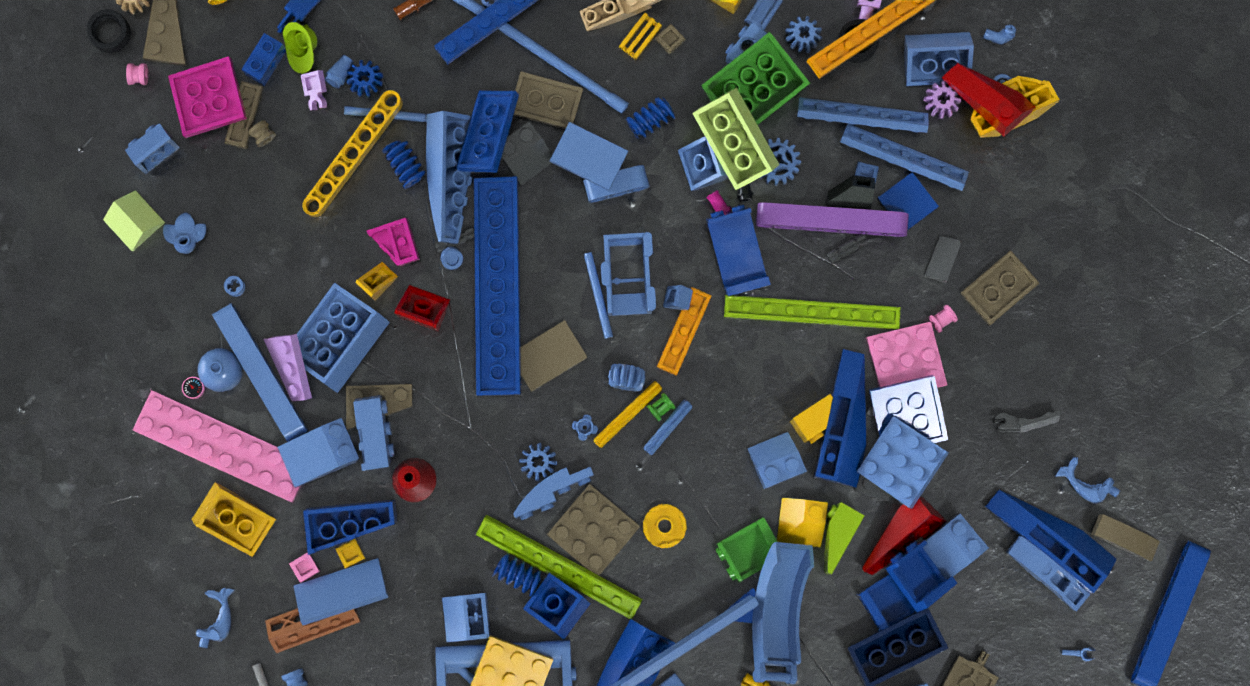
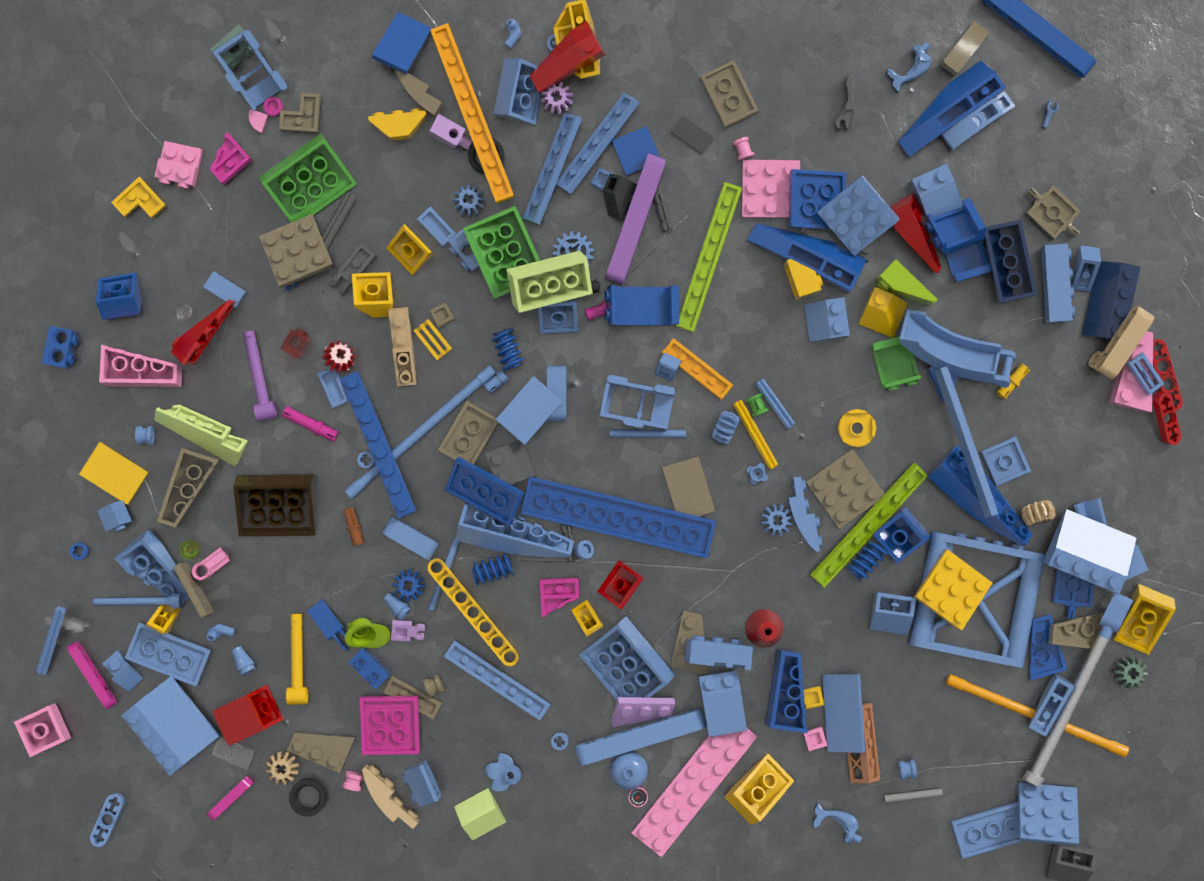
camera: 75 degrees left, 5 degrees up
none -> tan slope [362,764,420,829]
none -> medium blue beam [382,516,439,561]
none -> medium blue plate [444,640,550,720]
none -> medium blue pin [484,371,509,394]

